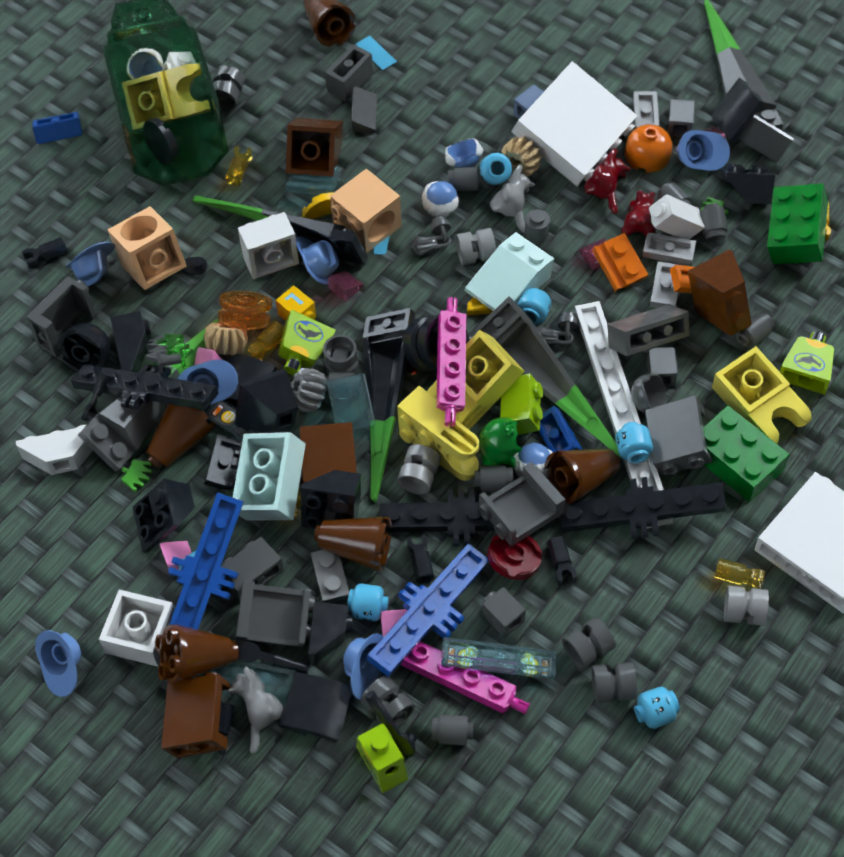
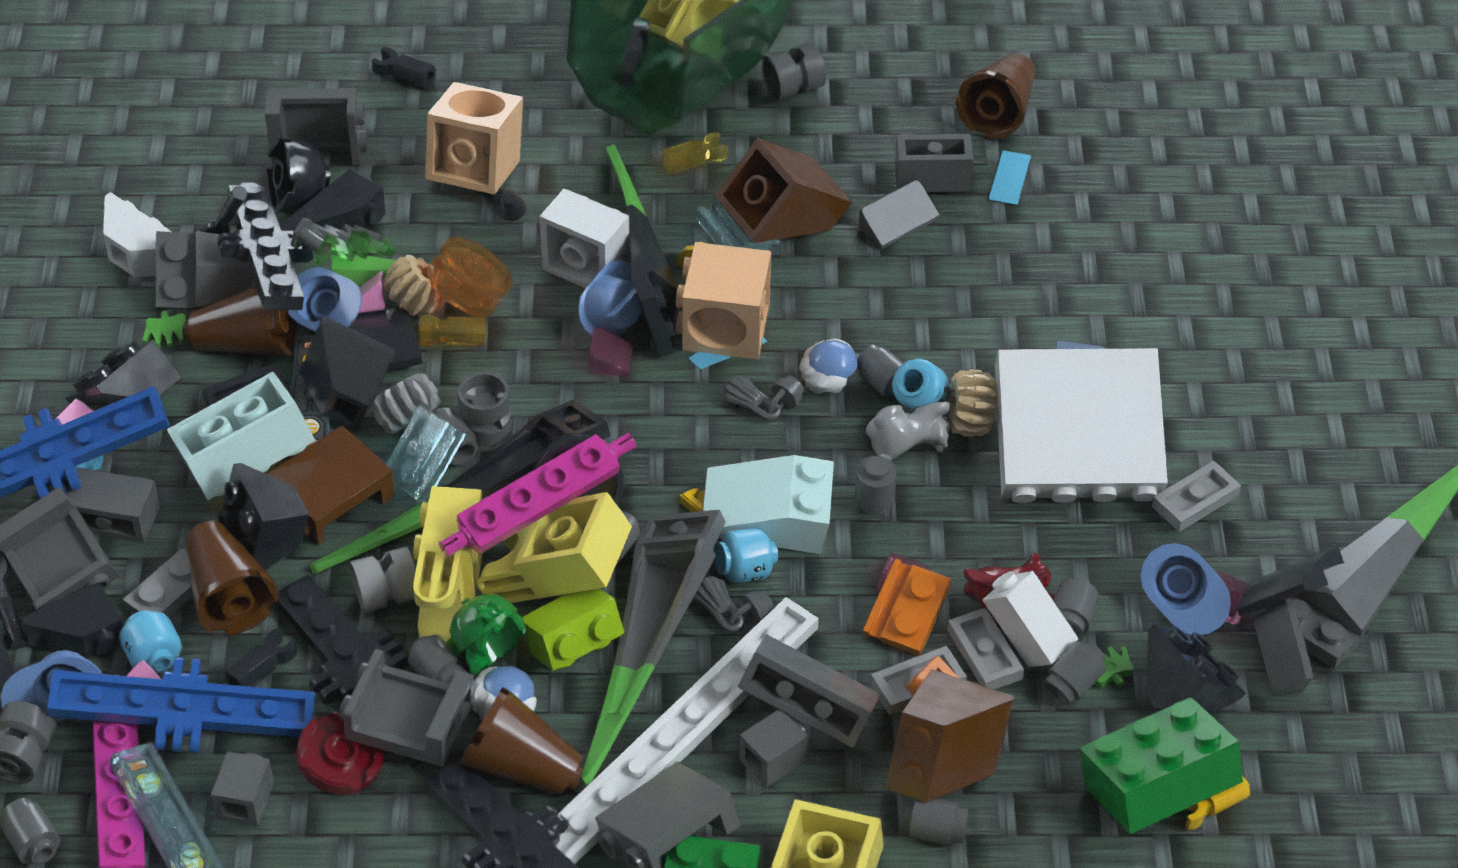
camera: 50 degrees right, 10 degrees down
medium blue piece [66,242,115,287] -> none
yellow brick [276,285,316,321] -> none
lime torso [278,310,336,375] -> none
medium blue hair [445,138,483,168] -> none
light grey wheel [456,228,496,266] -> none
blue slope [539,406,583,452] -> none
black bar [547,536,577,586] -> none
dark red animal [584,148,630,214] -> none
medium azure head [615,422,653,464] -> none
orange cylinder [624,124,673,173] -> none
dark grey hair [631,373,666,414] -> none
brick [667,99,694,138] -> none

